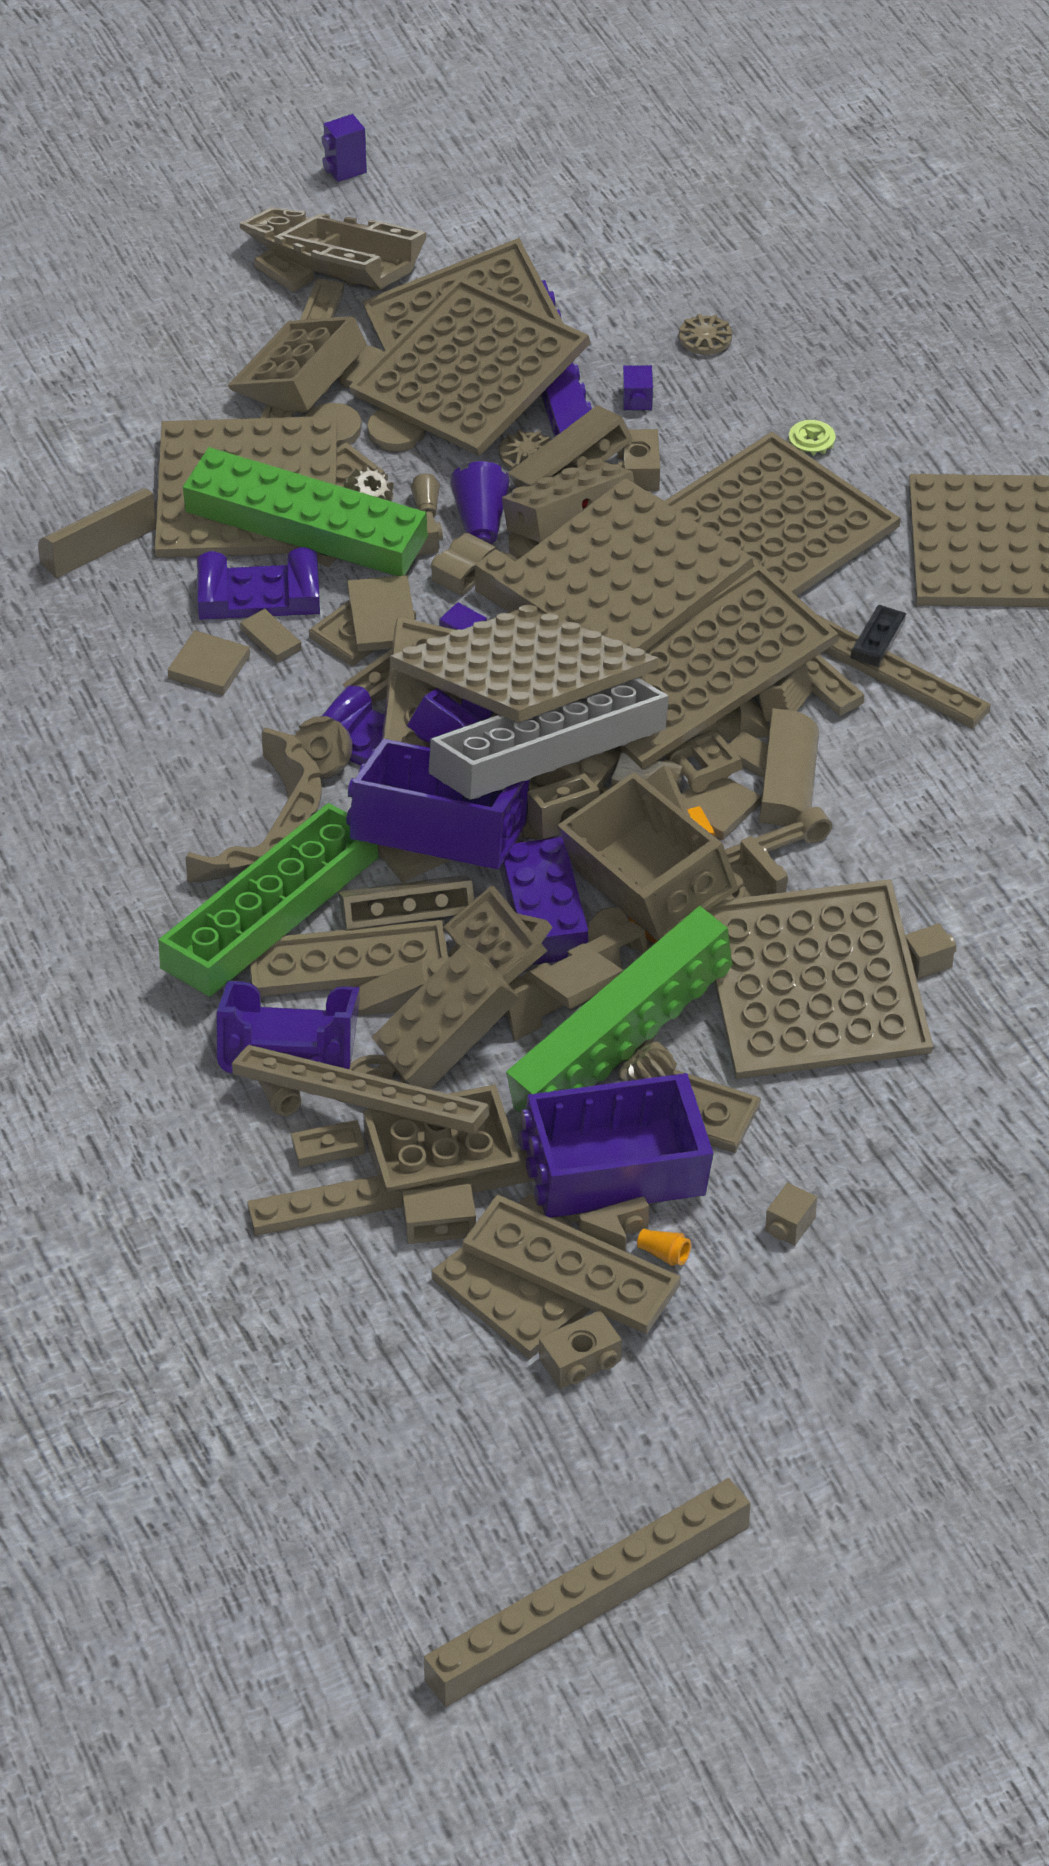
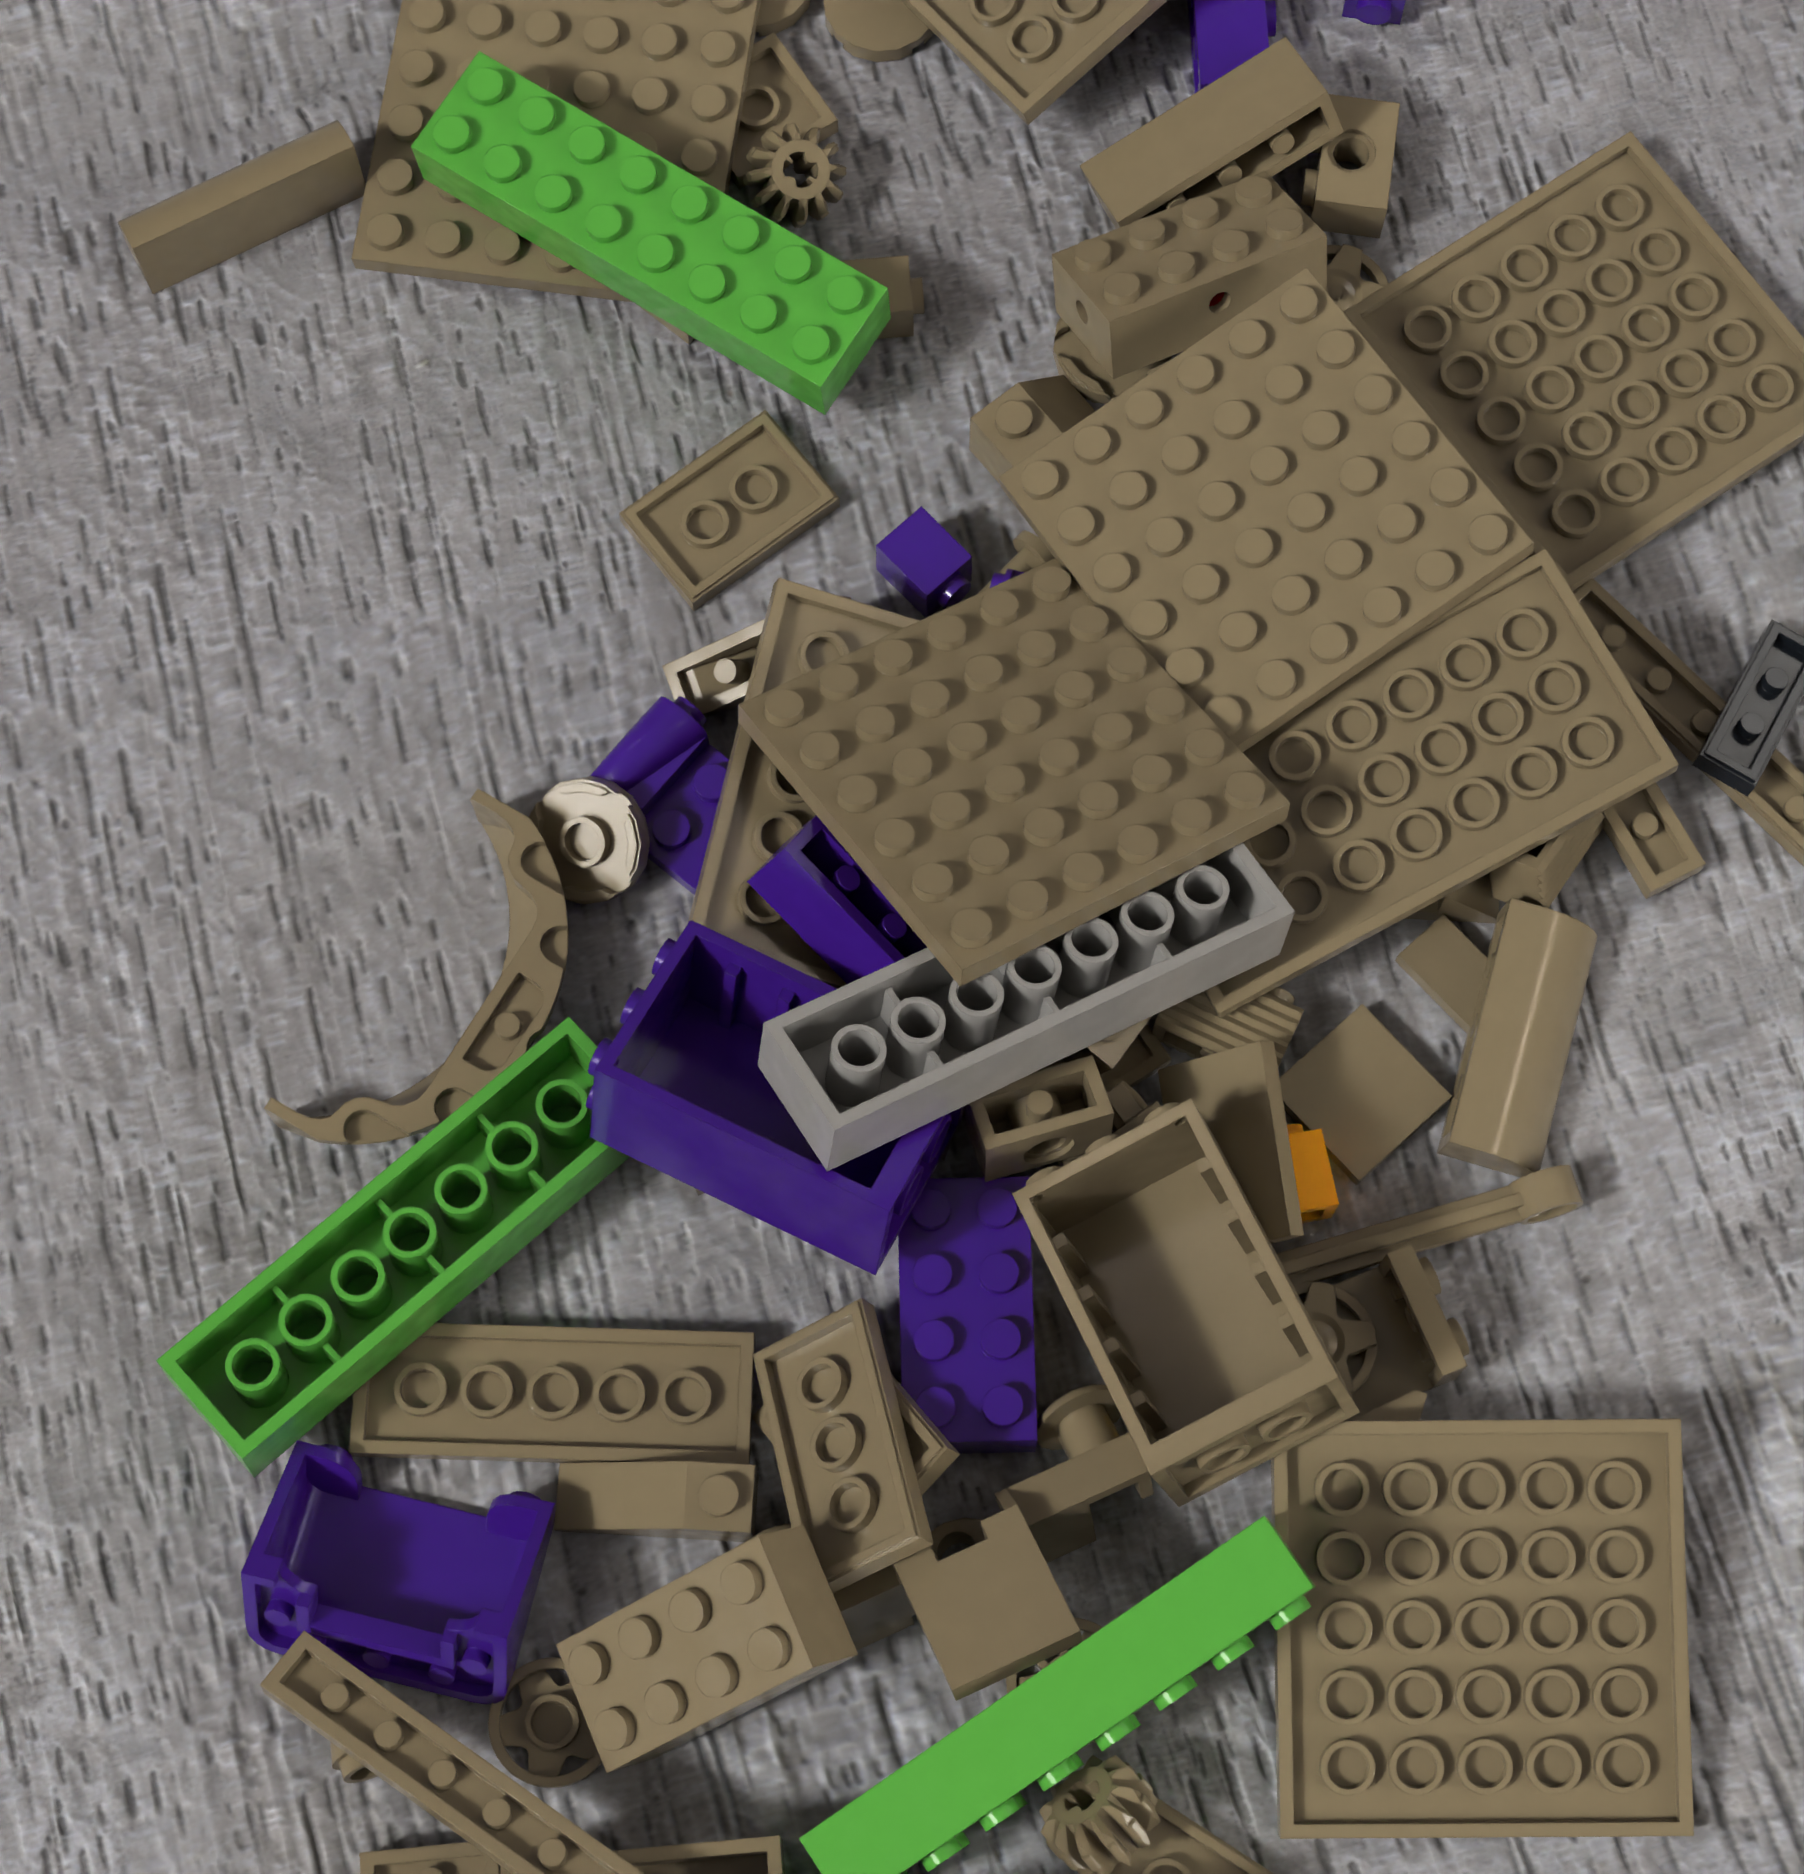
camera: 10 degrees right, 25 degrees up
dark tan tile [168,630,250,695] -> none
dark purple piece [197,547,320,620] -> none
dark tan tile [240,609,302,663] -> none
dark tan brick [338,875,474,929] -> none
dark tan tile [347,575,415,652] -> none
dark tan cone [410,473,440,517] -> none
dark tan brick [431,533,497,595] -> none
dark purple cone [450,461,509,544] -> none
dark tan wheel [499,429,550,469] -> none
dark tan plate [666,730,743,793] -> none
yellowish green gear [789,420,836,456] -> none
dark tan brick [906,923,957,979] -> none

